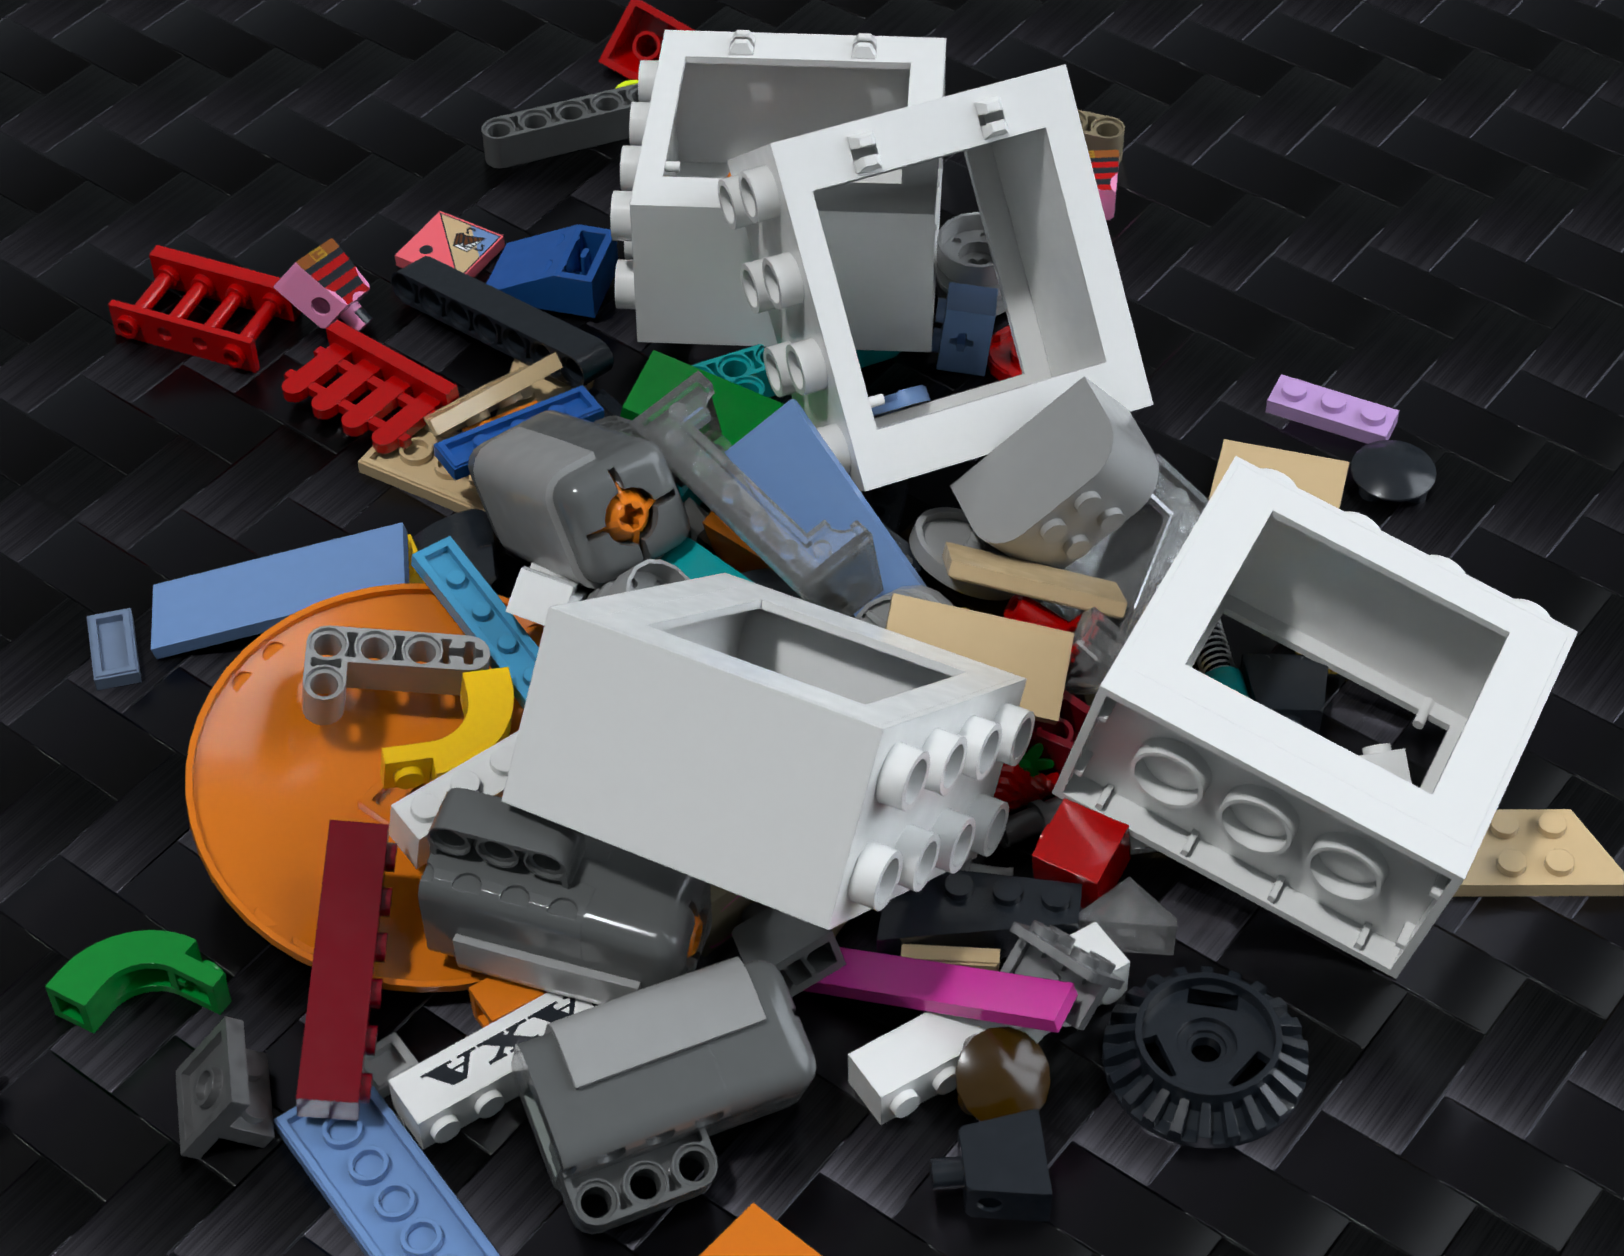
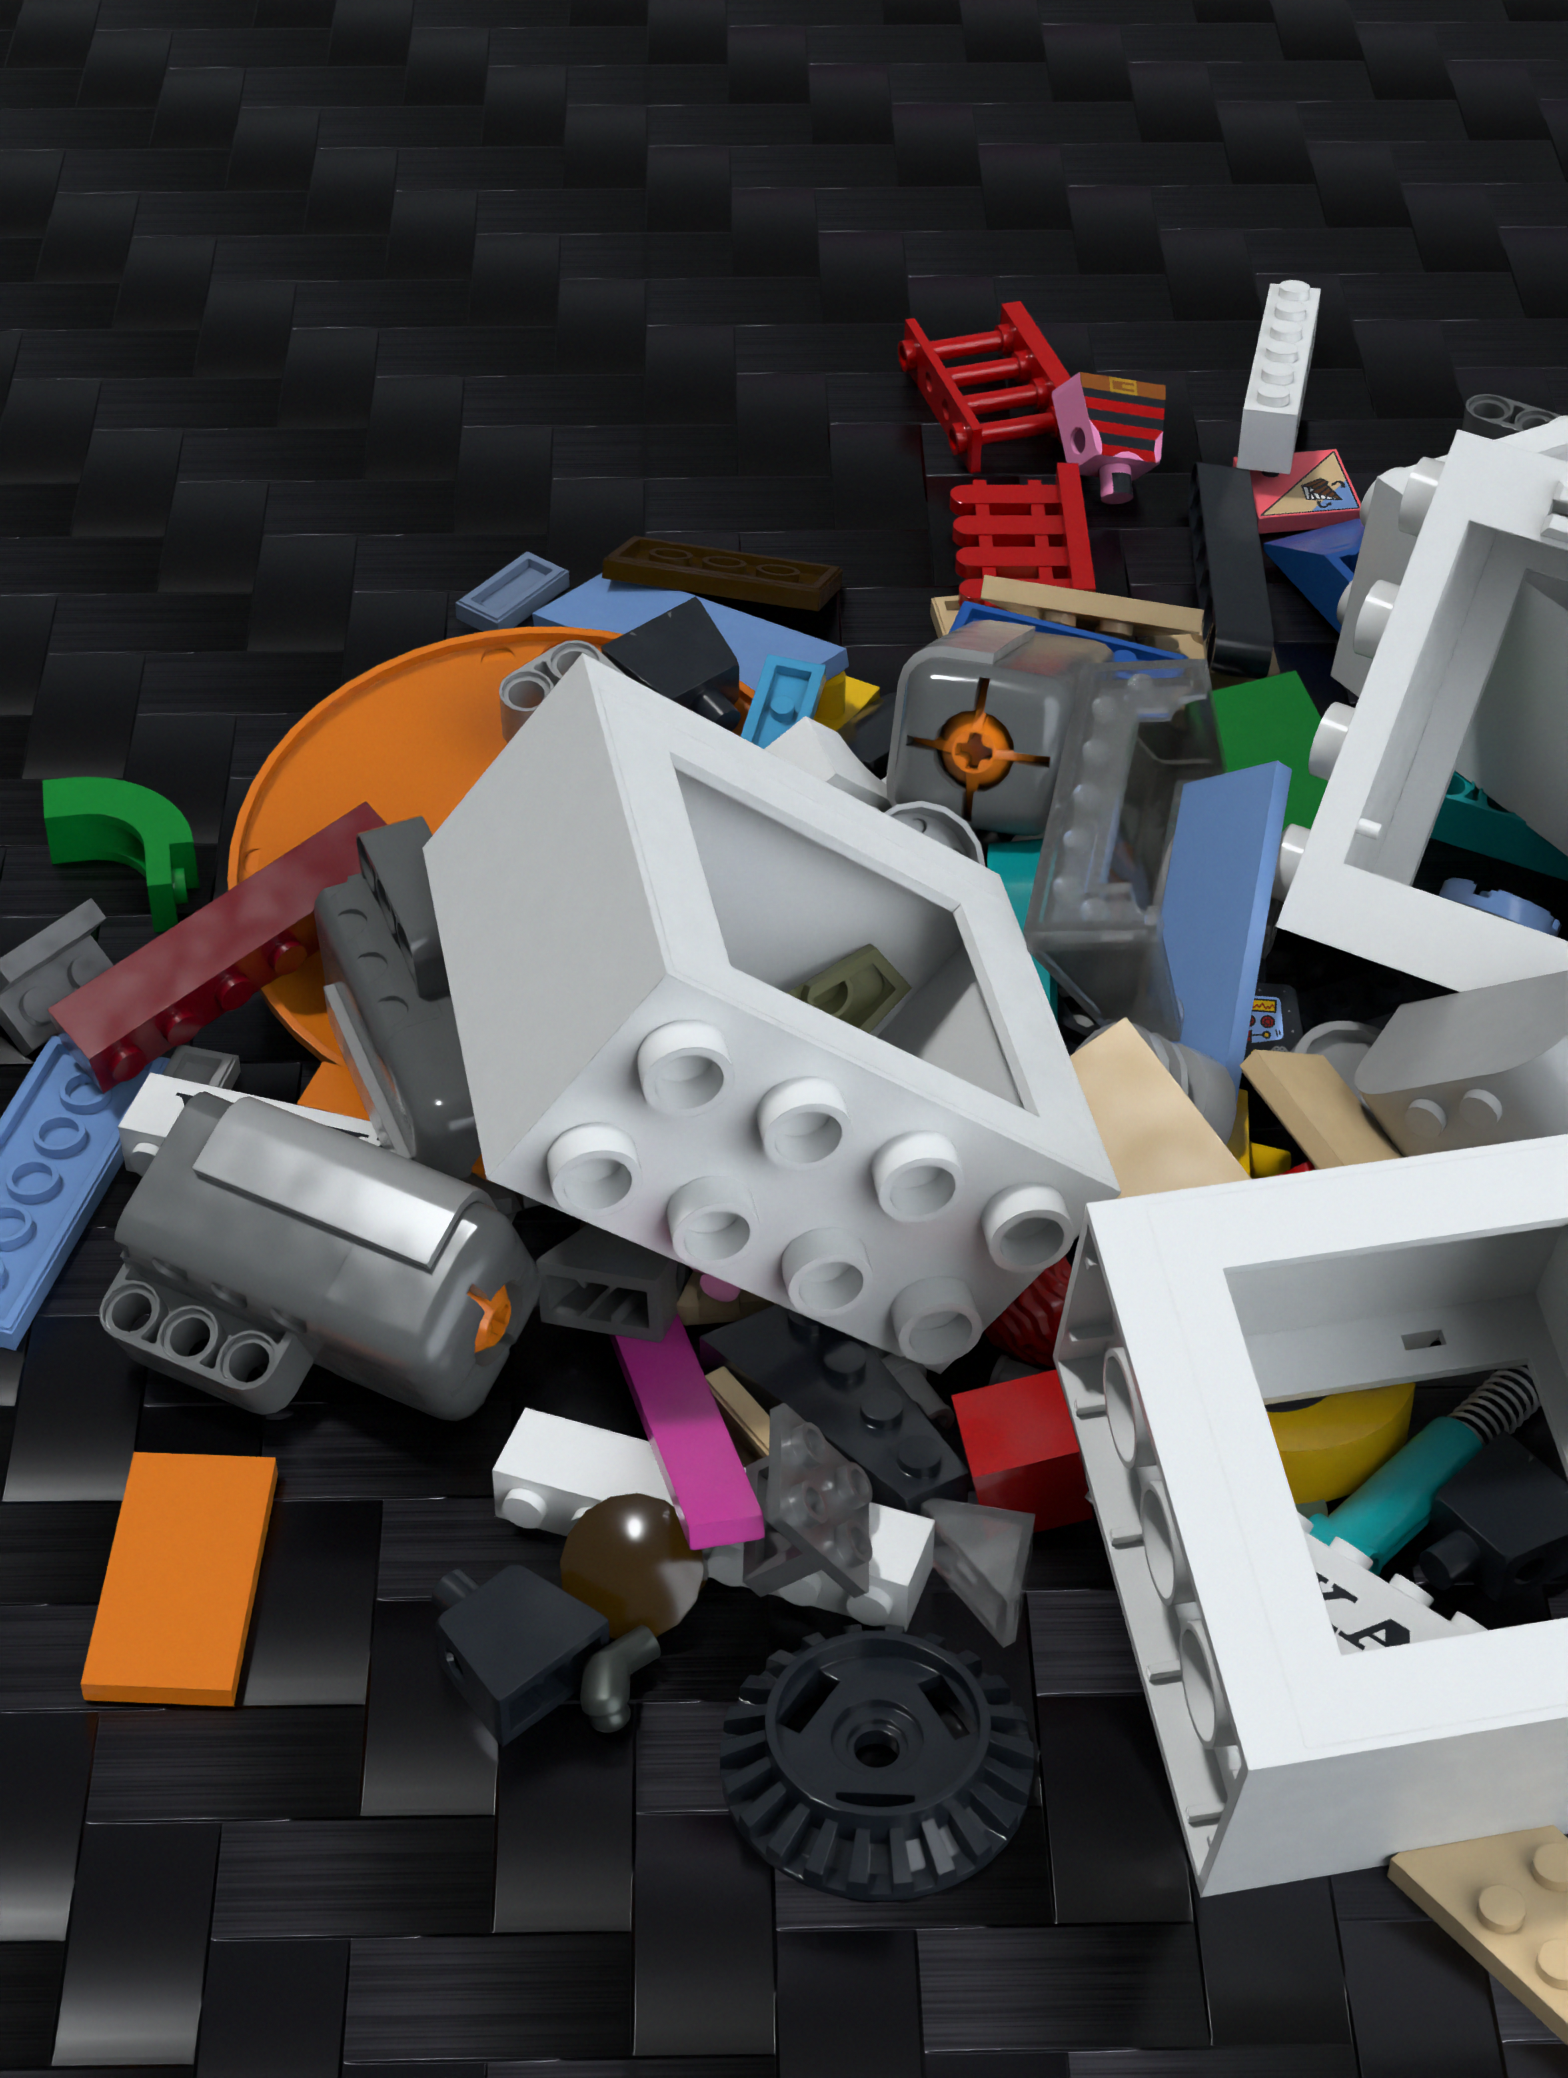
camera: 50 degrees right, 5 degrees down
none -> pearl dark grey arm [580,1625,661,1733]
none -> black torso [601,596,741,732]
none -> dark brown tile [602,536,843,611]
none -> white brick [1236,280,1321,474]

